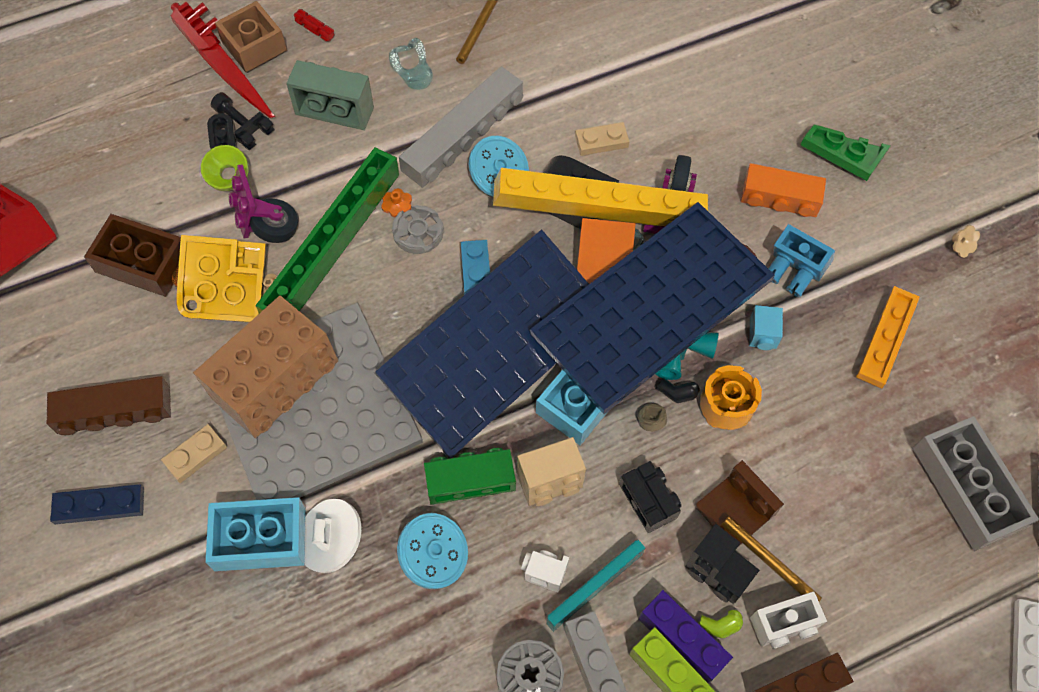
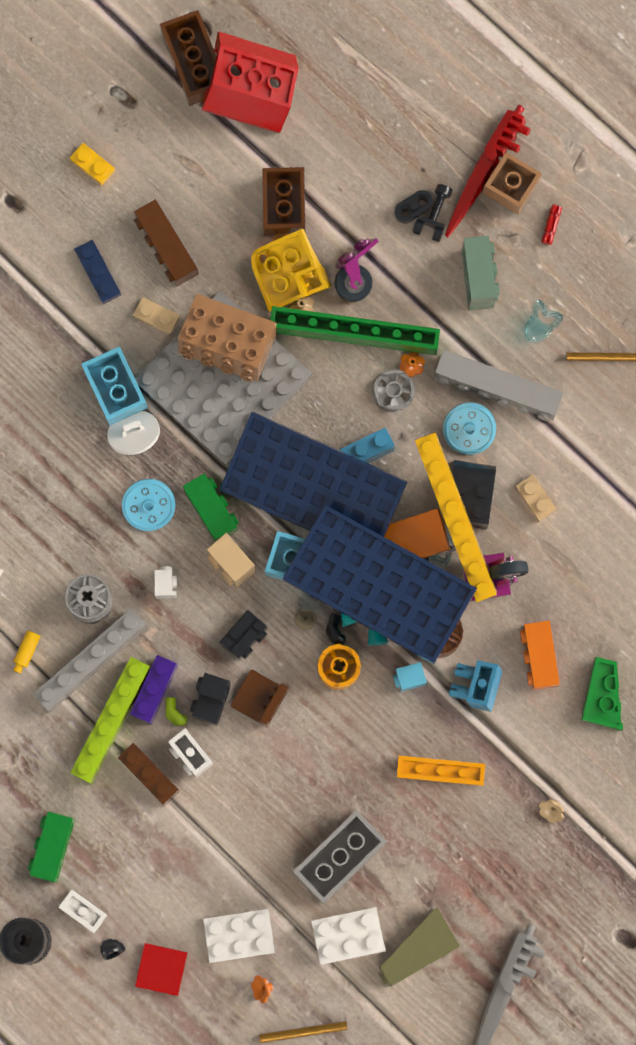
camera: 70 degrees right, 15 degrees up
lime piece [201,145,249,191] -> none
teal tile [546,540,645,632] -> none
pearl gold bar [721,516,822,602] -> none

